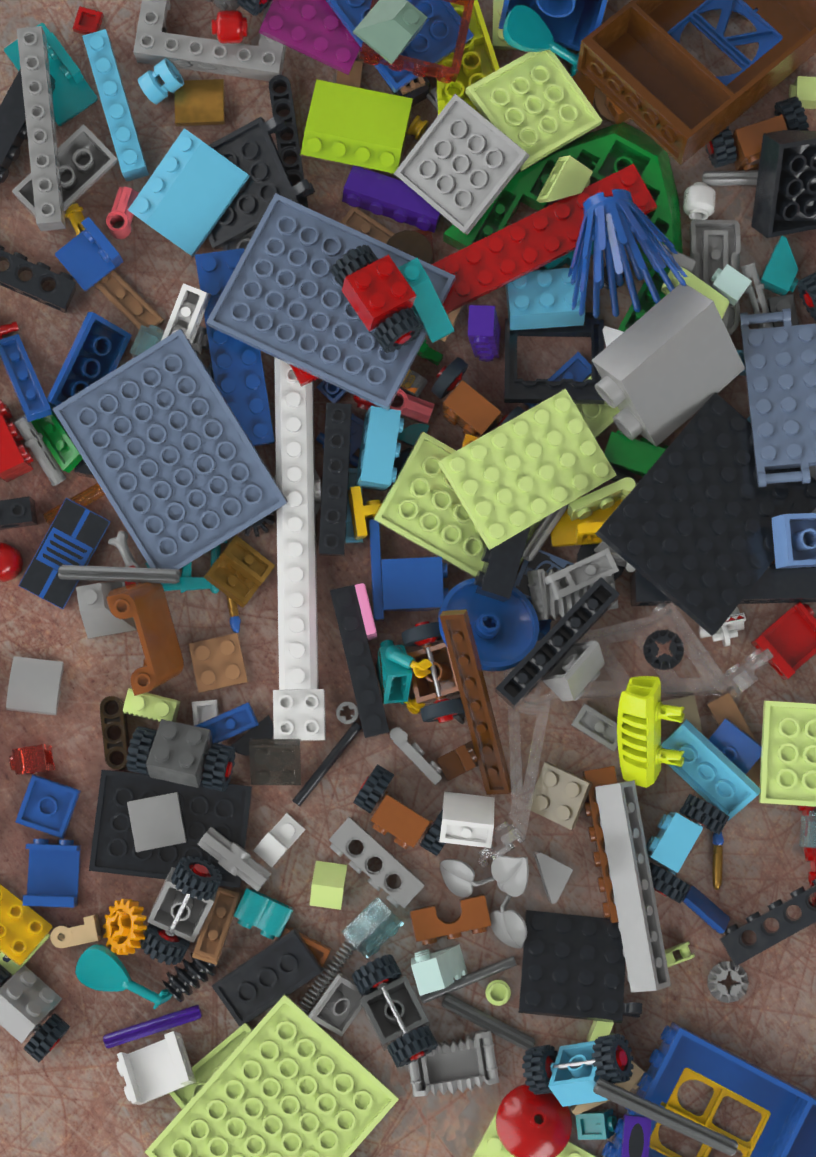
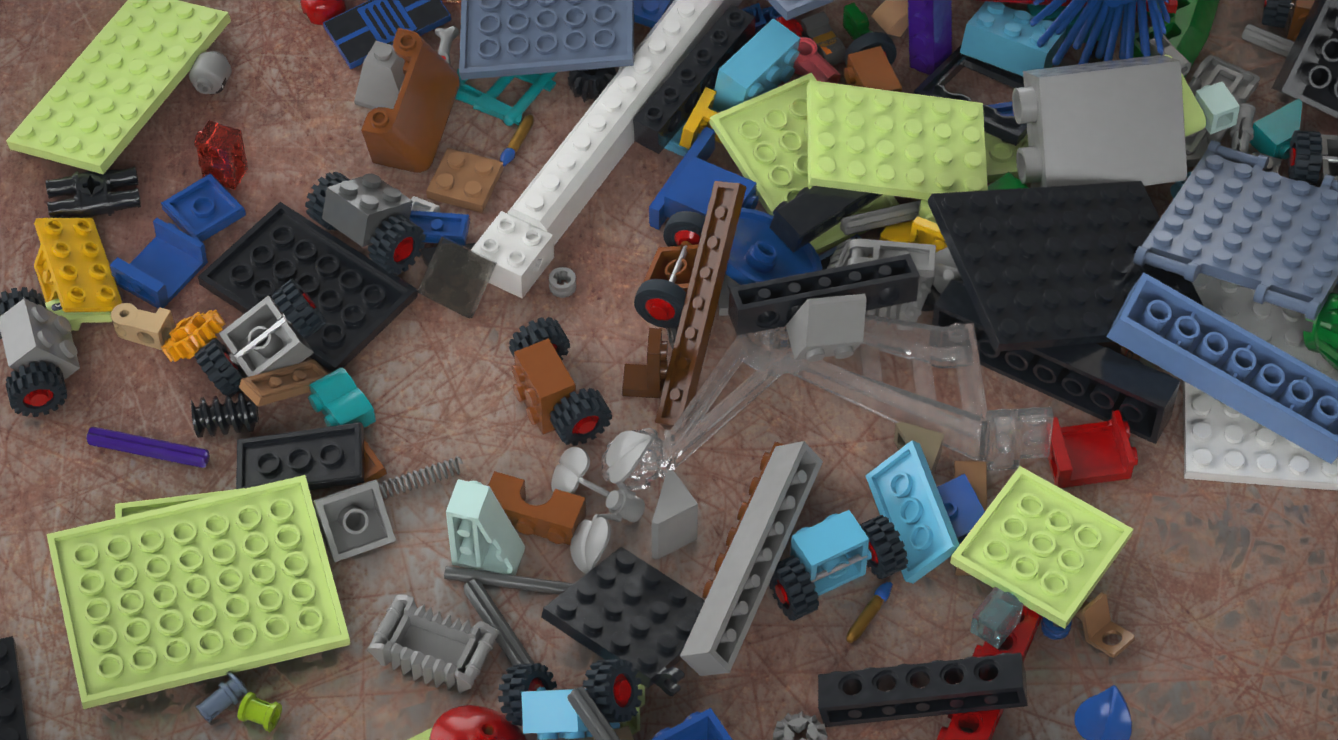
camera: 30 degrees right, 30 degrees down
light grey slope [6,656,64,715] -> none
dark grey axle [58,565,180,584] -> none
teal piece [75,944,172,1009] -> none
dark brown beam [100,696,130,769] -> none
white panel [117,1031,196,1105] -> none
yellowish green brick [123,688,181,722] -> none
light grey tile [127,792,187,852] -> none
light grey piece [198,827,271,891] -> none
pearl gold slope [204,535,275,608] -> none
white slope [253,813,306,867] -> none
black bar [292,722,362,807] -> none
yellowish green piece [310,861,347,910] -> none
light grey brick [329,817,425,908] -> none
black brick [330,585,390,739] -> none
clear light blue bracket [342,897,404,959] -> none
brick [351,954,438,1067] -> none
bright pink tile [355,583,378,641] -> none
teal torso [376,640,432,714] -> none
light grey hinge [389,727,443,786] -> none
white panel [440,791,495,848] -> none
yellowish green plate [485,980,511,1006] -> none
dark tan plate [527,762,592,830] -> none
light grey plate [571,703,618,752] -> none
neon yellow piece [617,676,685,788] -> none
black gear [643,629,684,670] -> none
yellowish green bar [665,941,695,967] -> none
blue slope [682,886,730,934] -> none
white head [683,182,716,220] -> none
white hips [698,607,746,647] -> none

